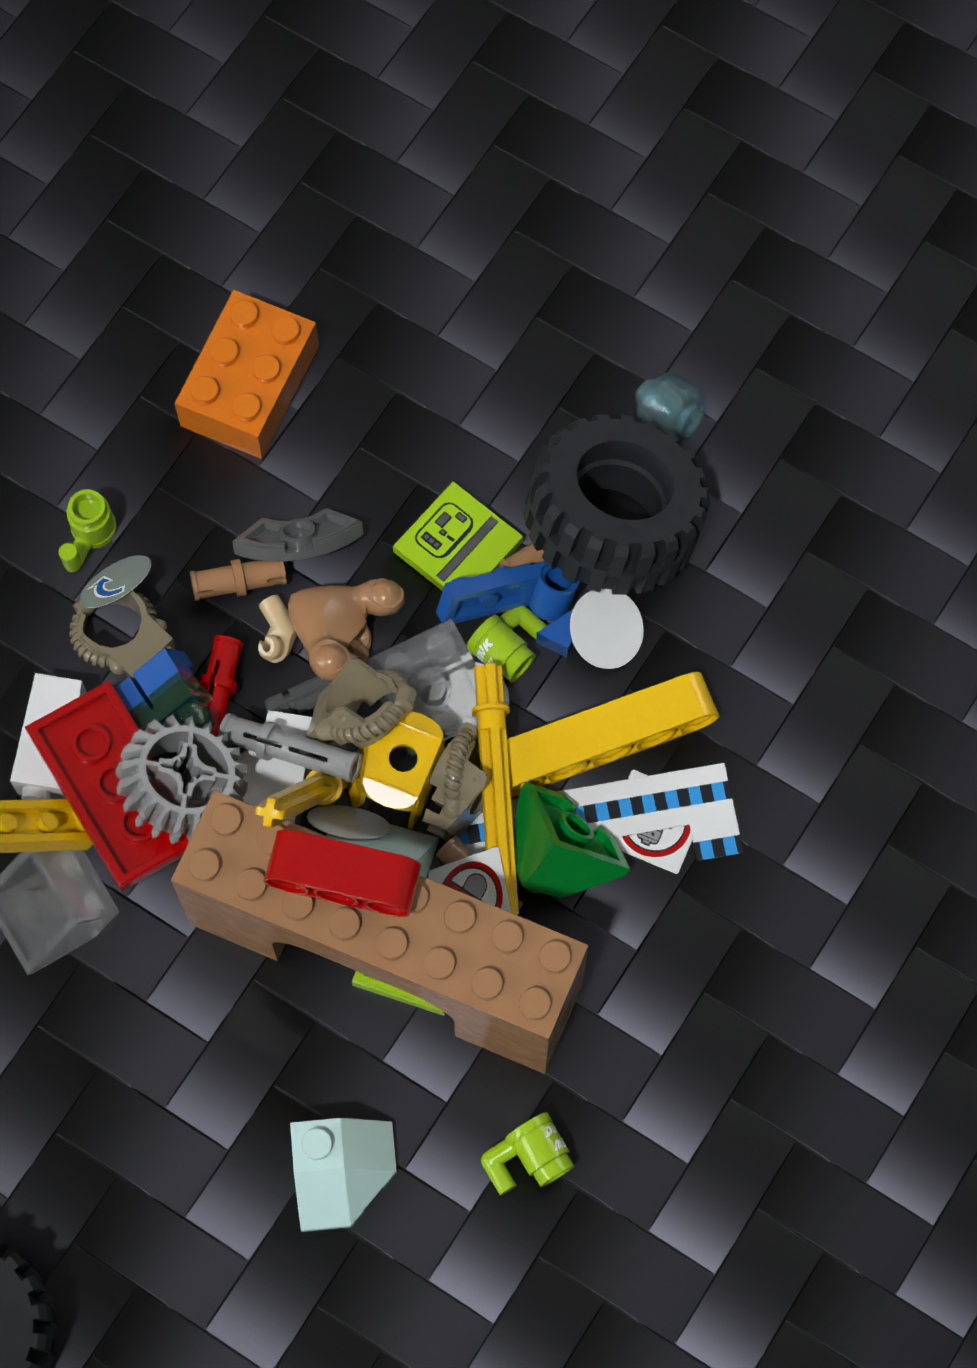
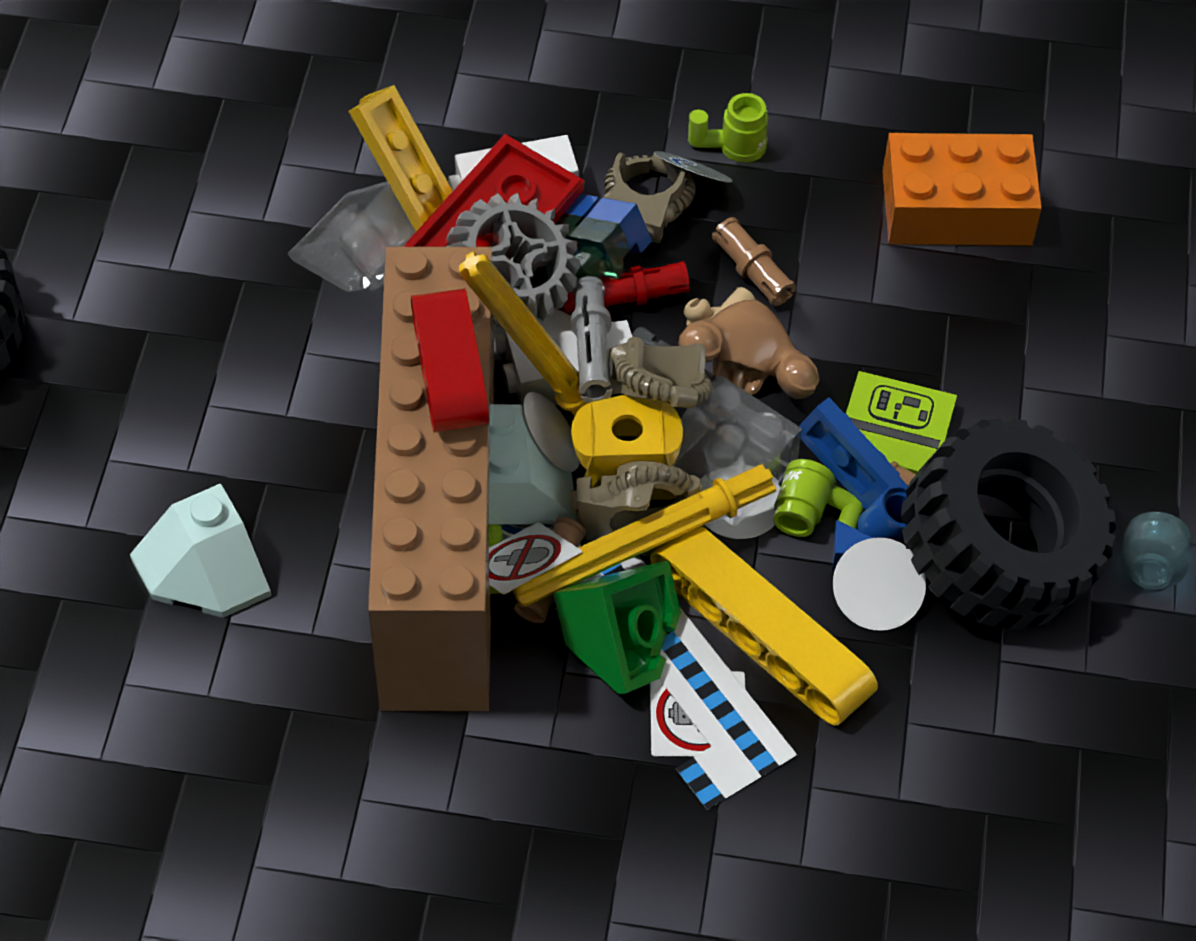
camera: 65 degrees right, 15 degrees down
dark grey tile [232,508,364,562] -> none
lime piece [481,1112,575,1195] -> none

